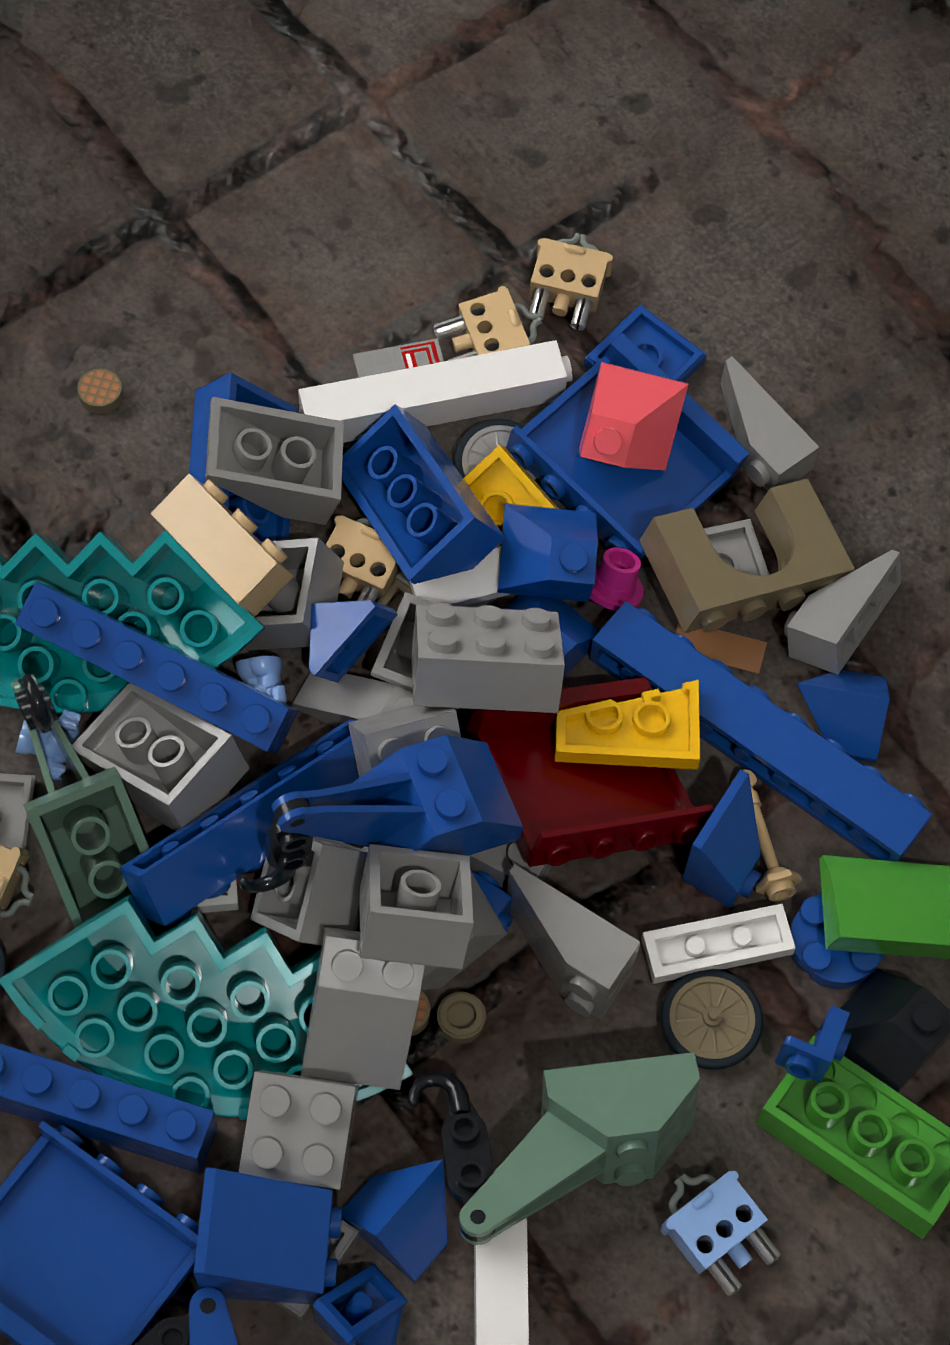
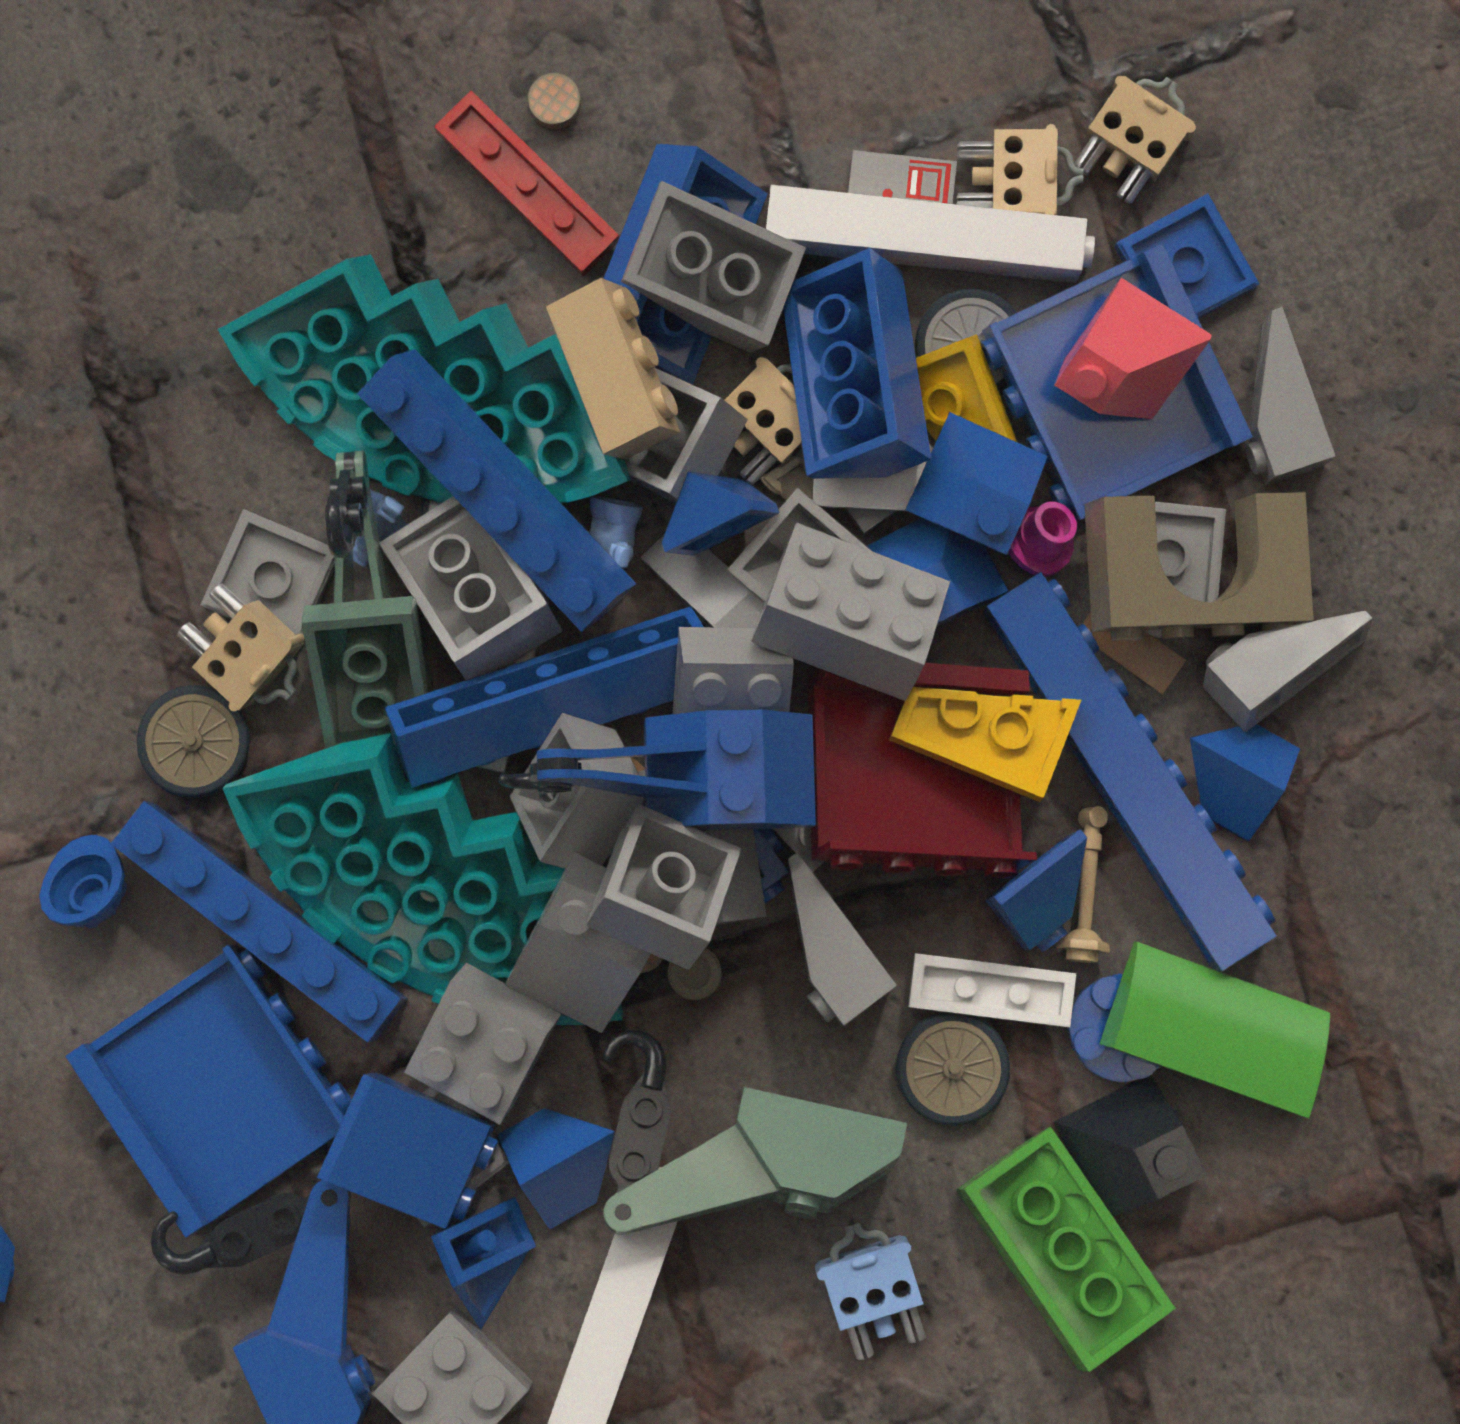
camera: 25 degrees right, 20 degrees up
blue bracket [775,1005,852,1083] -> none
none -> red plate [434,91,620,277]

